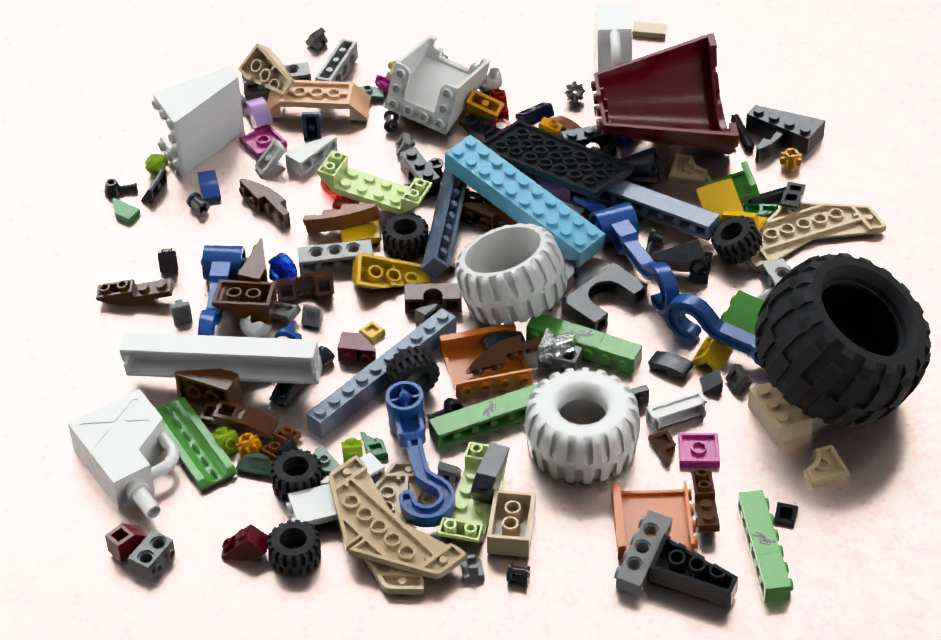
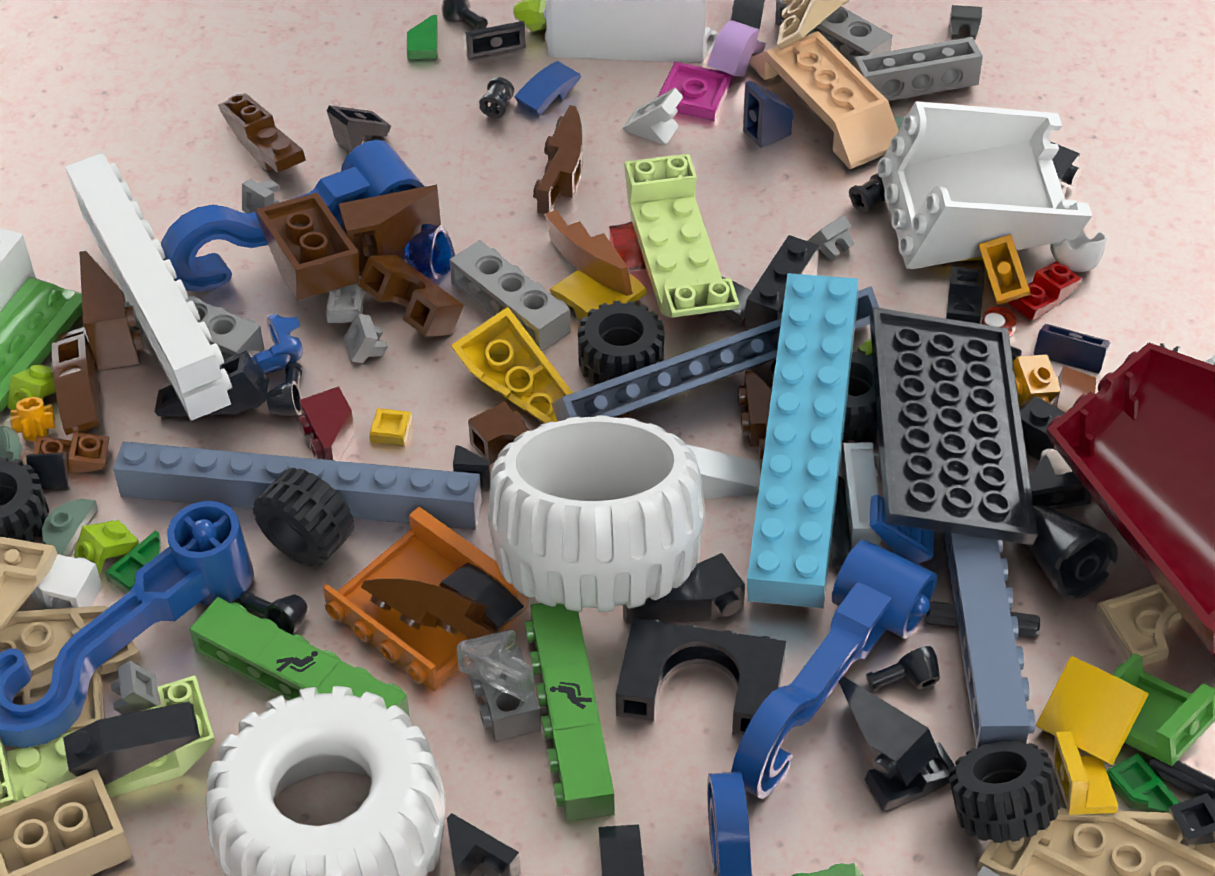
camera: 55 degrees right, 5 degrees up
white hair [240,316,272,338] -> none
white slope [285,135,338,177] -> none

